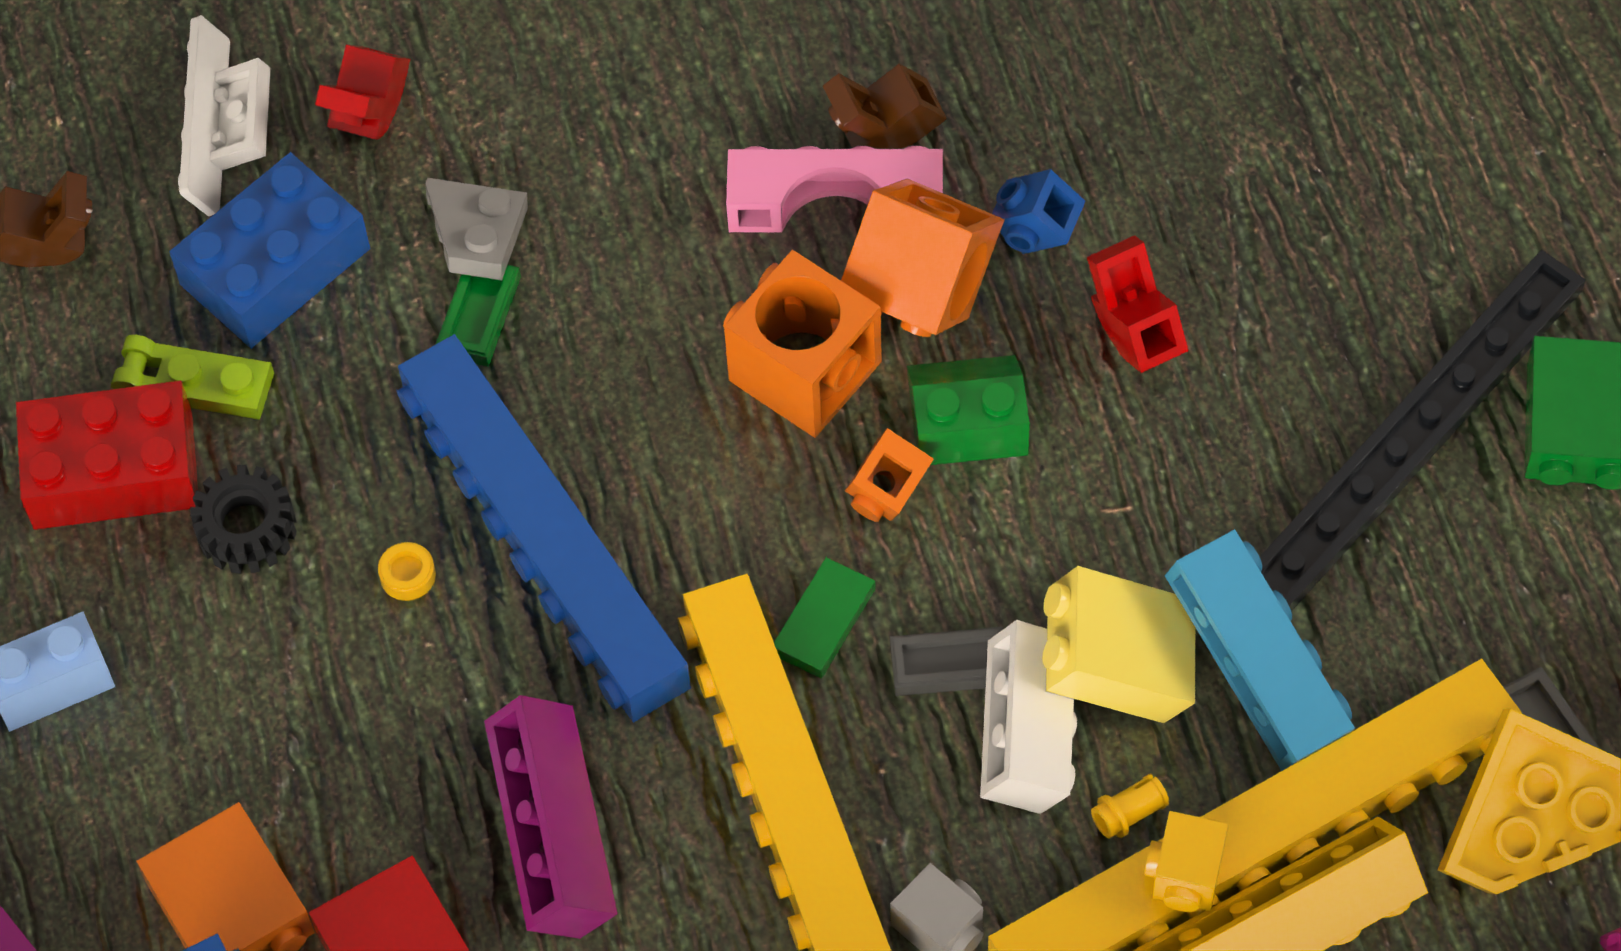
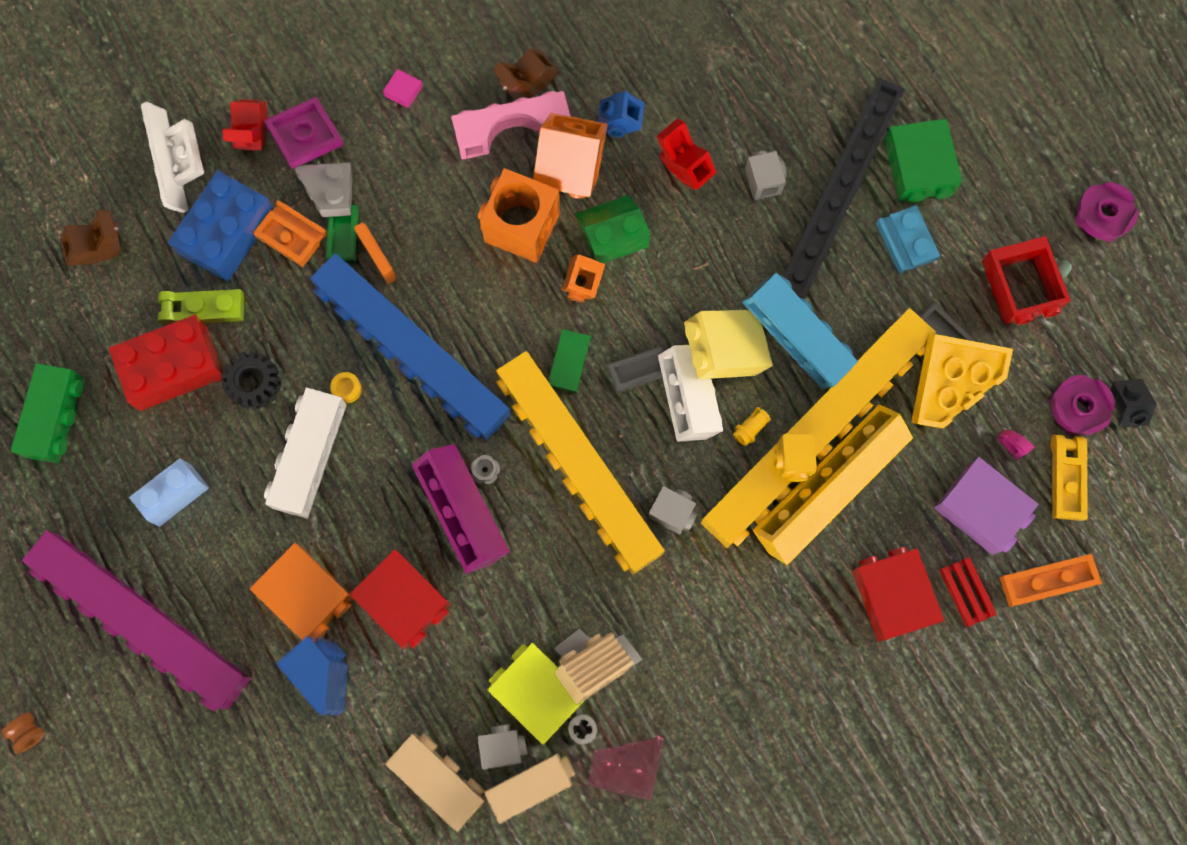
camera: 20 degrees left, 15 degrees up
none -> orange plate [253,200,327,267]
none -> magenta plate [264,97,343,169]
none -> white brick [264,388,347,519]
none -> orange tile [354,222,396,285]
none -> dark pink tile [383,69,423,109]
none -> light grey plate [470,455,500,484]
none -> light grey brick [745,151,786,200]
none -> dark azure plate [876,205,940,274]

